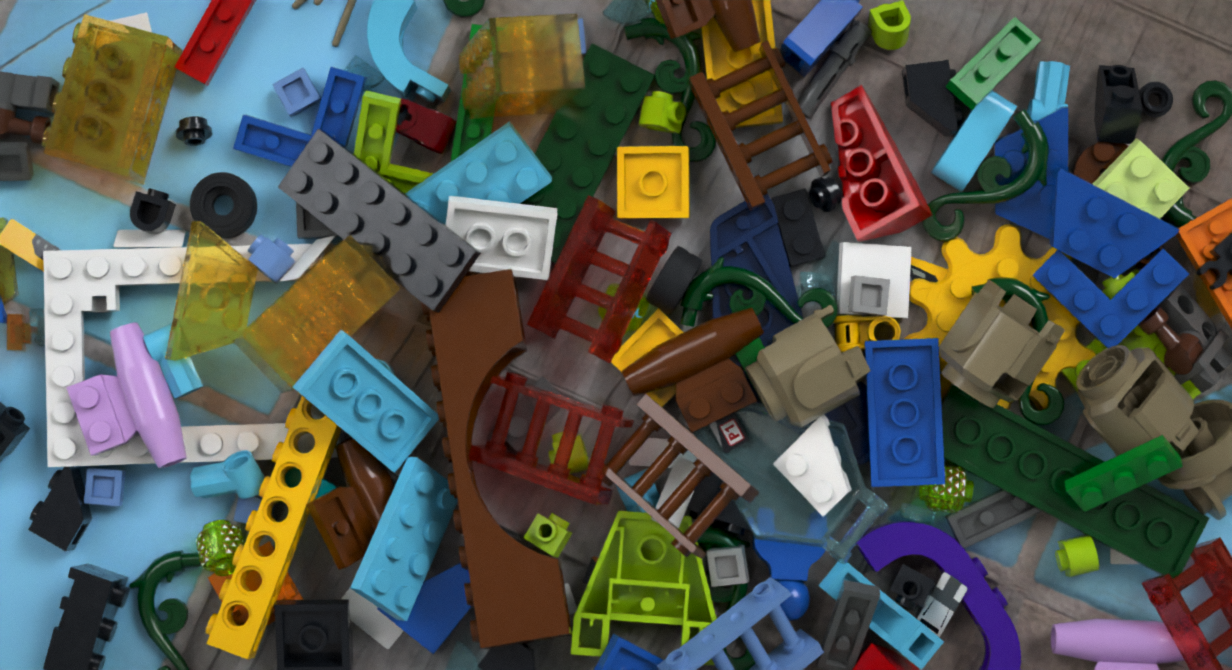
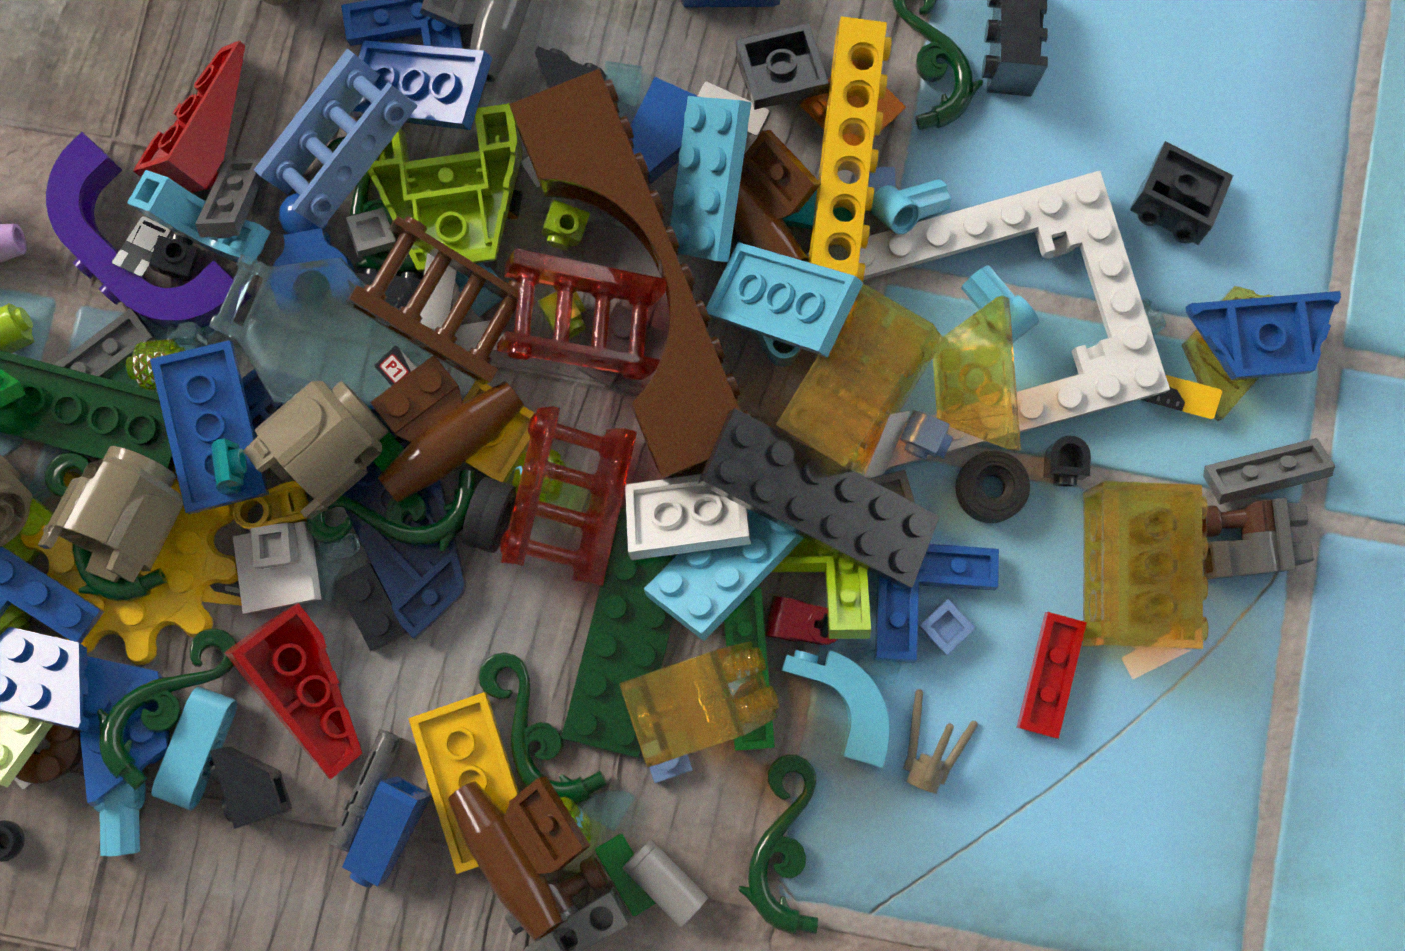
camera: 165 degrees right, 5 degrees down
clear orange plate [7,314,32,352] -> none
black slope [28,466,92,551] -> none
lavender plate [66,323,187,469] -> none
medium blue plate [84,468,126,507] -> none
white sticker [113,230,186,247] -> none
black plate [176,116,212,146] -> none
clear neon green head [196,520,245,576] -> none
yellow plate [617,146,690,219] -> none
lime plate [638,91,686,134] -> none
reddish brown fence [688,40,833,212] -> none
white wing [773,415,852,517] -> none
black plate [809,177,841,212] -> none
lime plate [868,0,911,50] -> none
plate [946,17,1041,110] -> none
black slope [1094,65,1143,144] -> none
none -> teal slope [211,438,247,495]

